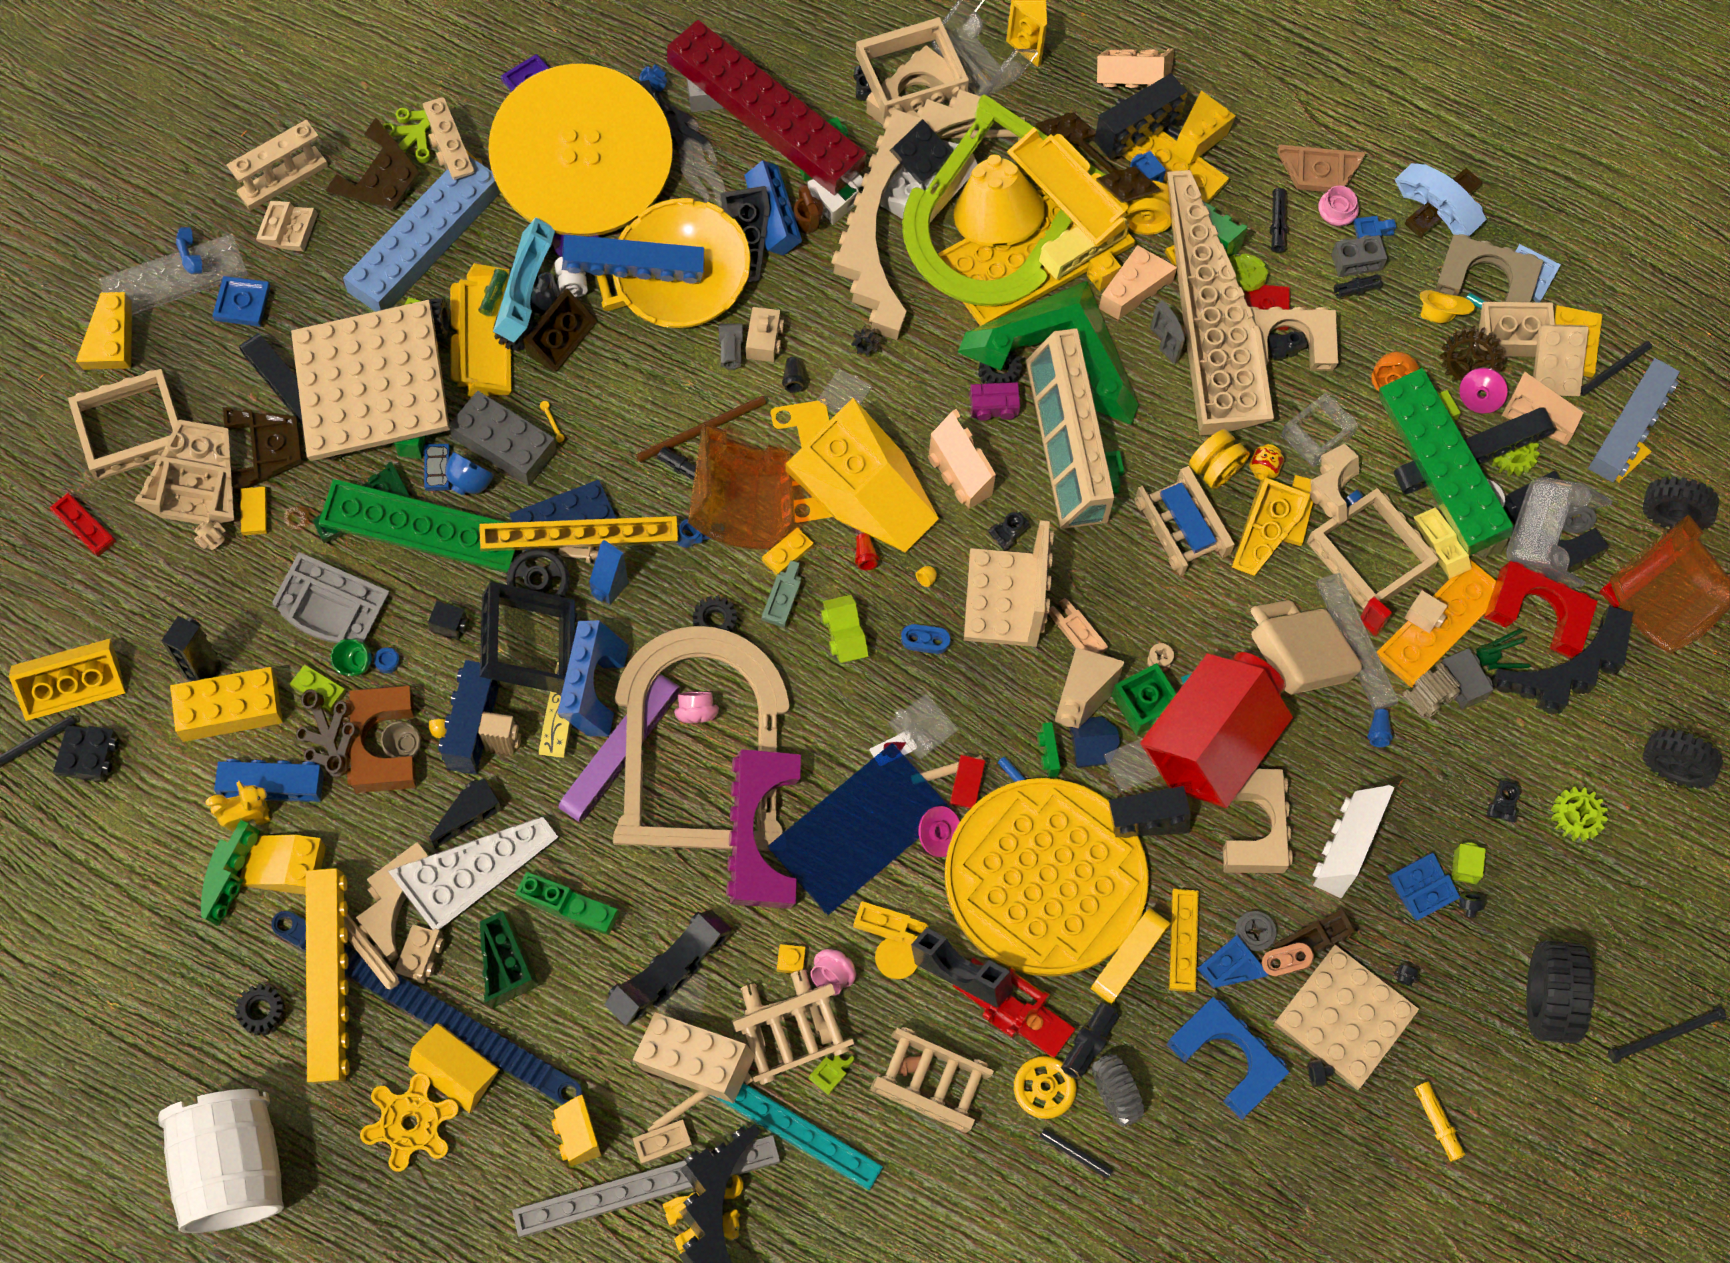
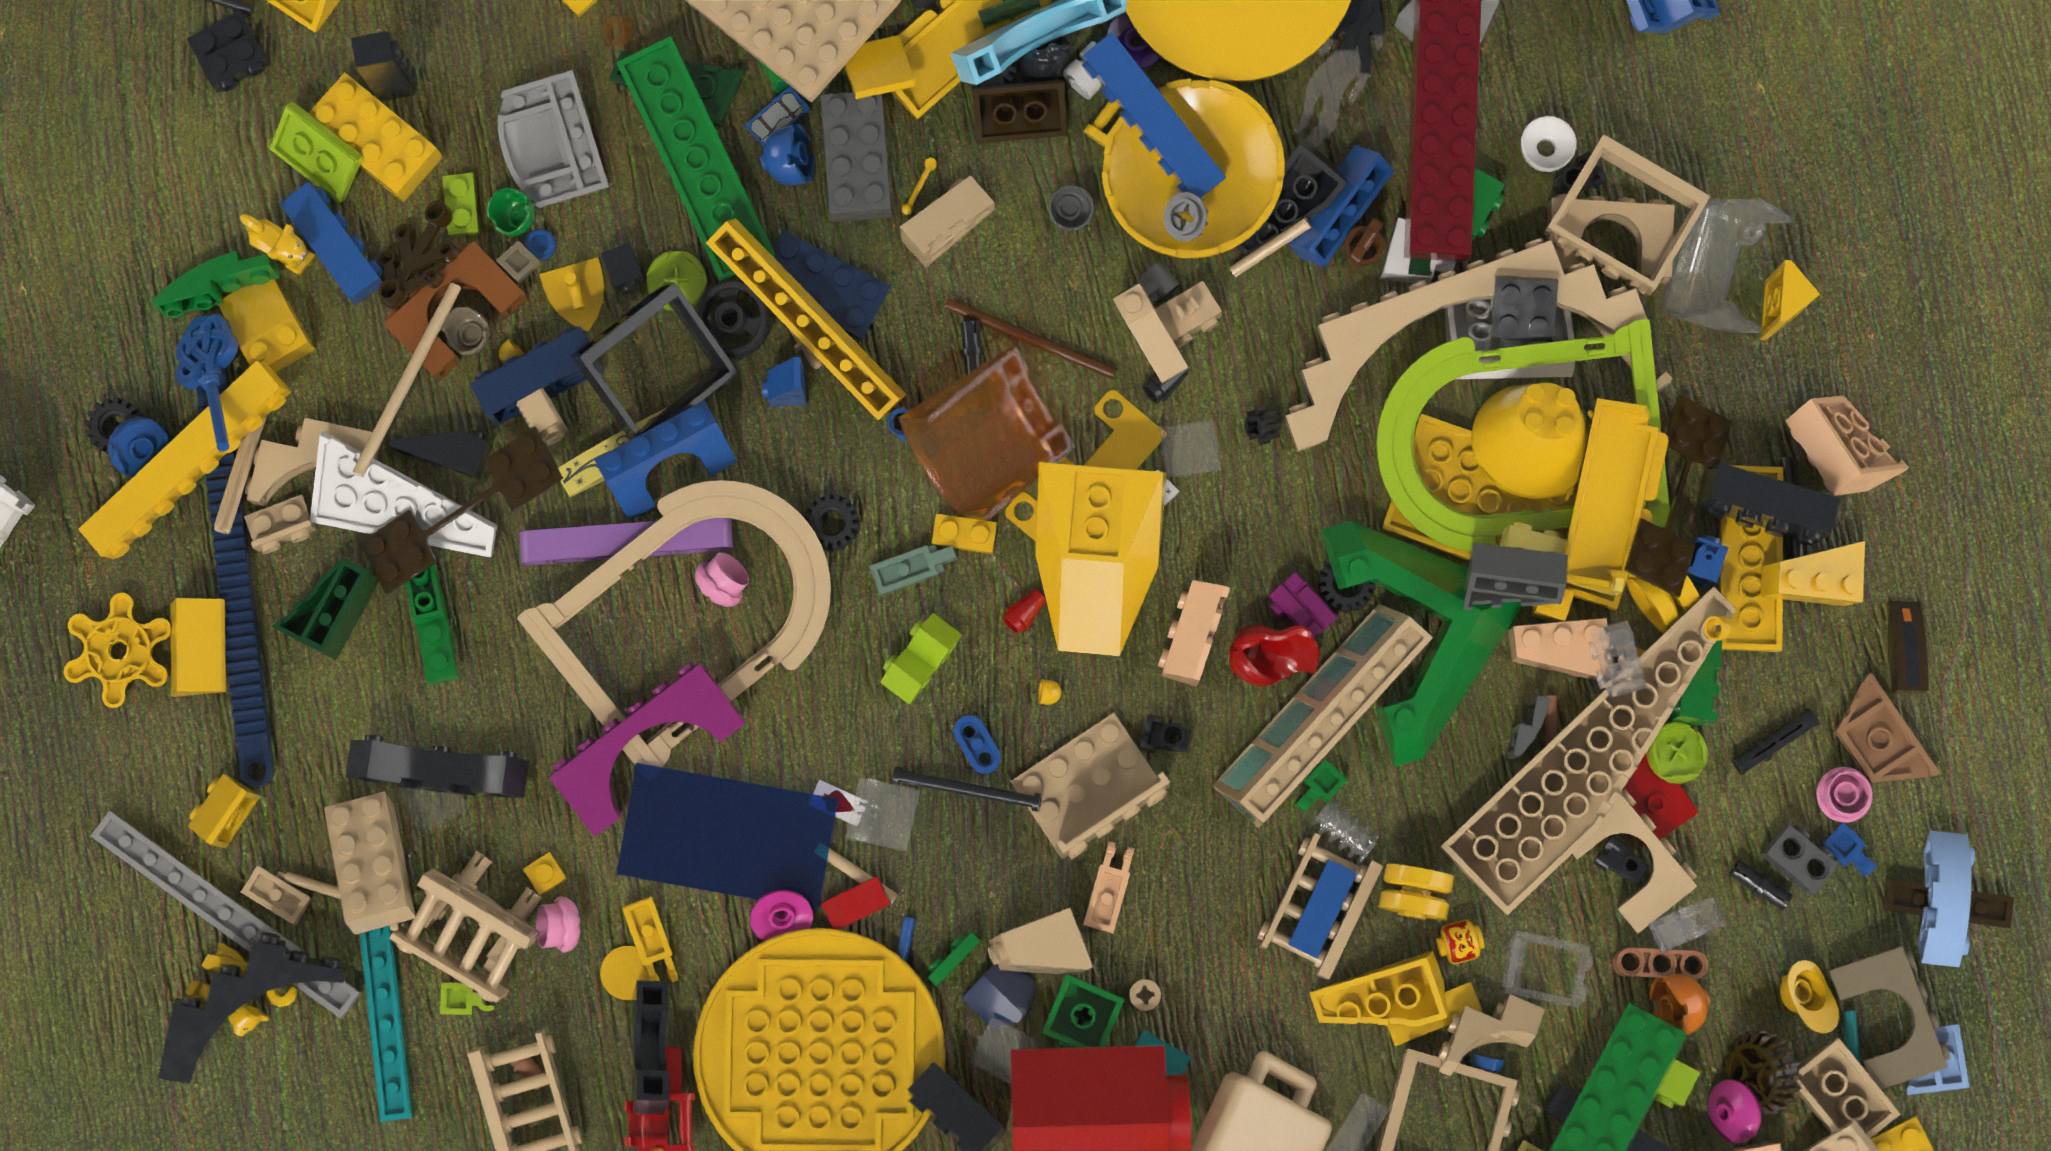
camera: 55 degrees right, 15 degrees up
none -> blue tile [107,417,170,477]
none -> blue piece [175,314,239,451]
none -> lime tile [269,101,363,203]
none -> tan piece [352,283,462,477]
none -> dark brown hinge [360,426,563,595]
none -> dark tan tile [496,241,540,285]
none -> yellow shield [539,257,605,332]
none -> lime tile [646,251,708,311]
none -> yellow tile [844,35,915,99]
none -> black bar [892,766,1042,812]
none -> tan wedge [900,175,995,268]
none -> dark grey hair [1048,185,1094,231]
none -> tan slope [1113,283,1189,383]
none -> gear [1164,192,1209,241]
none -> tan bar [1229,217,1312,277]
none -> red piece [1229,625,1320,687]
none -> clear piece [1309,799,1380,865]
none -> dark grey wedge [1463,543,1568,610]
none -> white piece [1520,116,1577,172]
none -> clear brick [1588,620,1647,698]
none -> nougat beam [1612,948,1708,979]
none -> clear brick [1648,896,1726,953]
none -> yellow hinge [1704,615,1732,641]
none -> dark brown slope [1887,601,1929,693]

